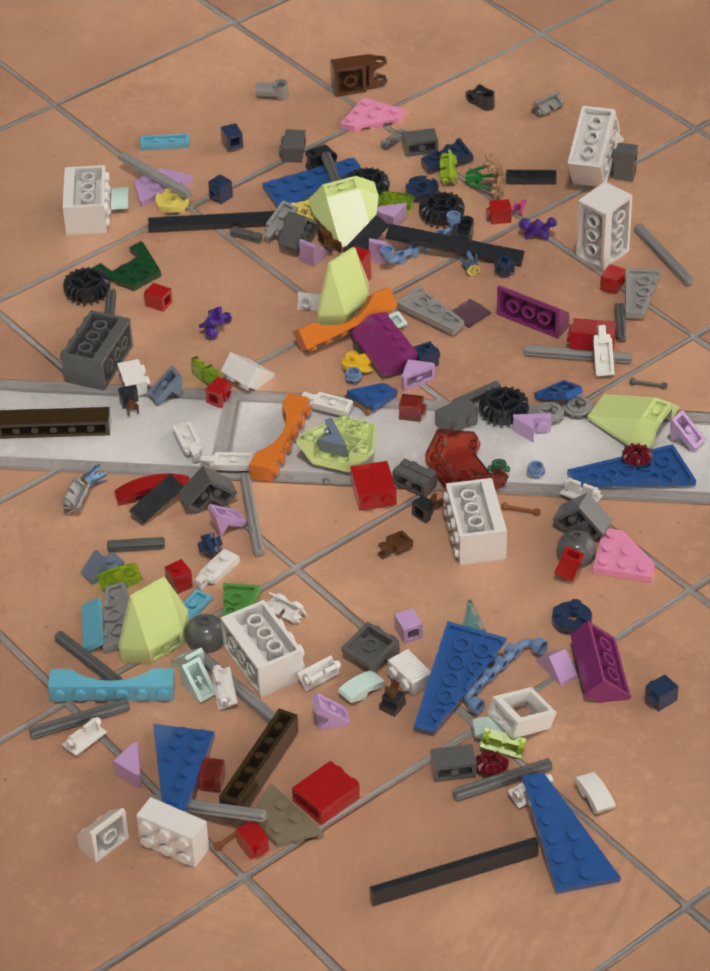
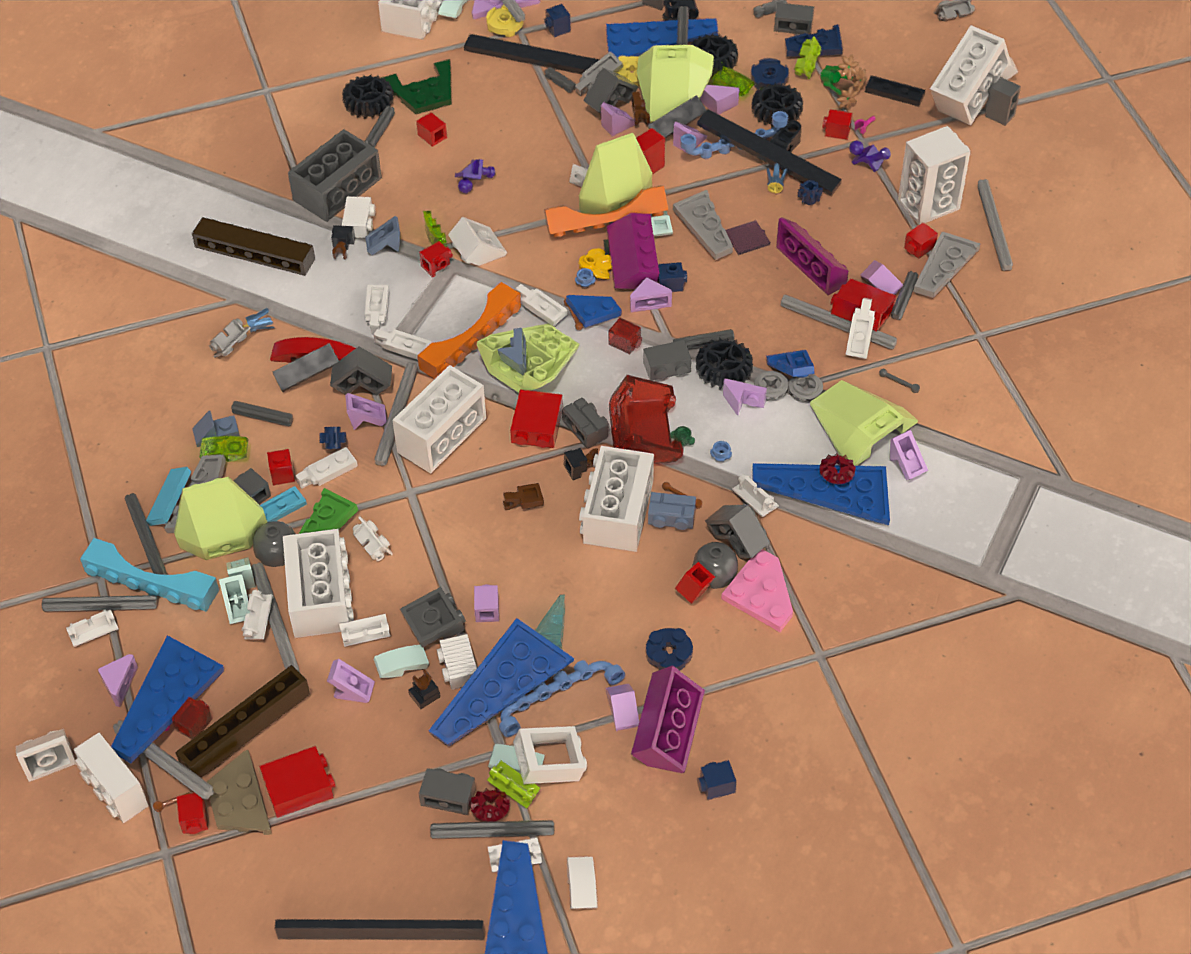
camera: 20 degrees right, 10 degrees up
none -> white brick [392,365,486,473]
none -> sand blue brick [648,492,696,530]
none -> lavender slope [861,260,904,295]

